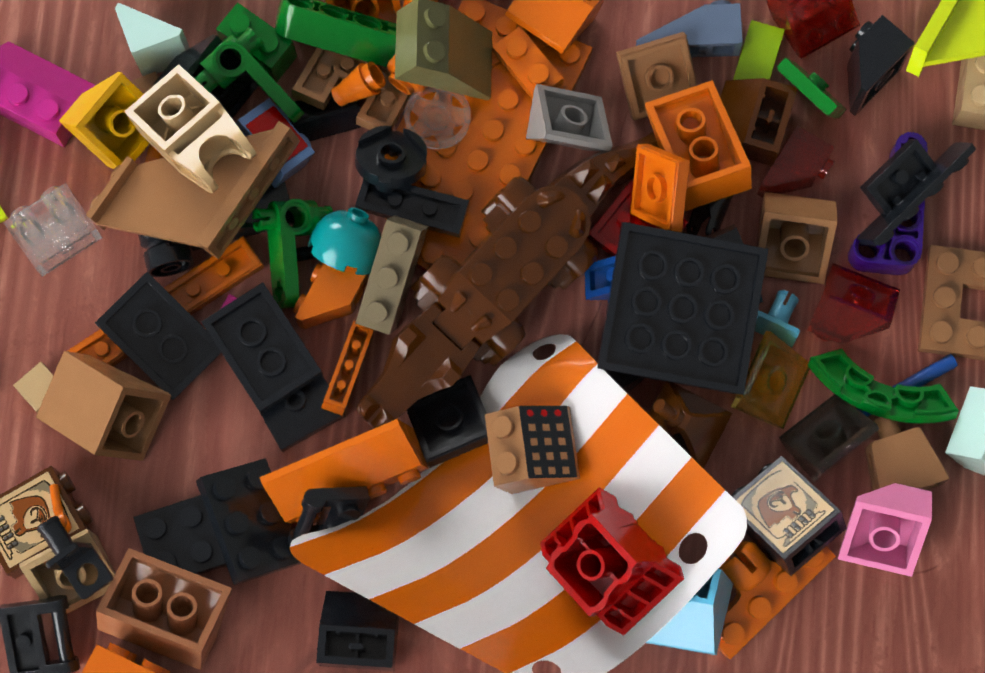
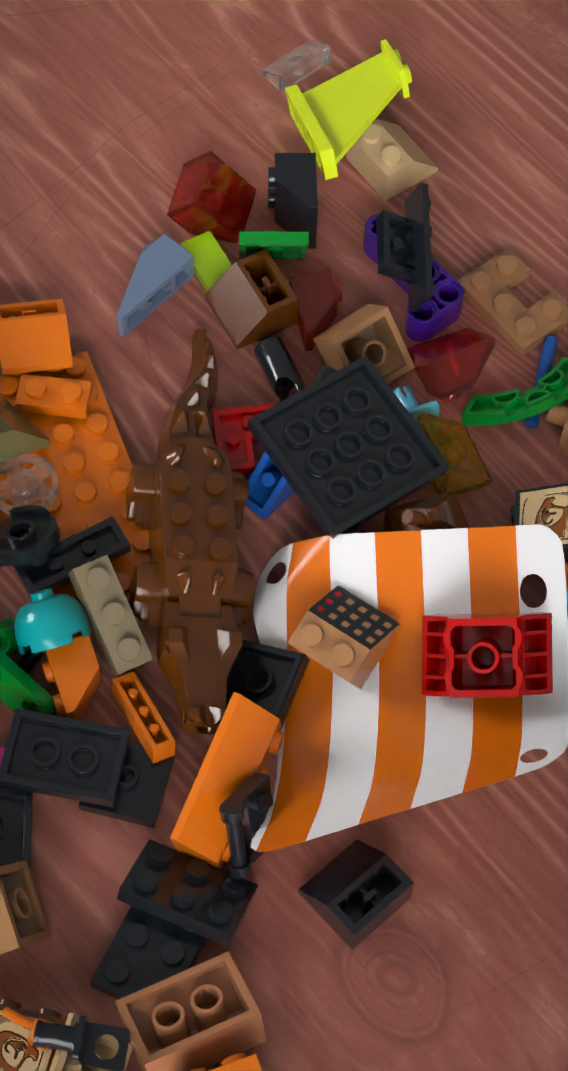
camera: 50 degrees left, 15 degrees down
light grey slope [526,84,613,151] -> none
medium nougat plate [616,32,697,121] -> none
orange plate [630,143,690,233] -> none
orange slope [645,80,752,212] -> none
clear smoke slope [779,394,879,482] -> none

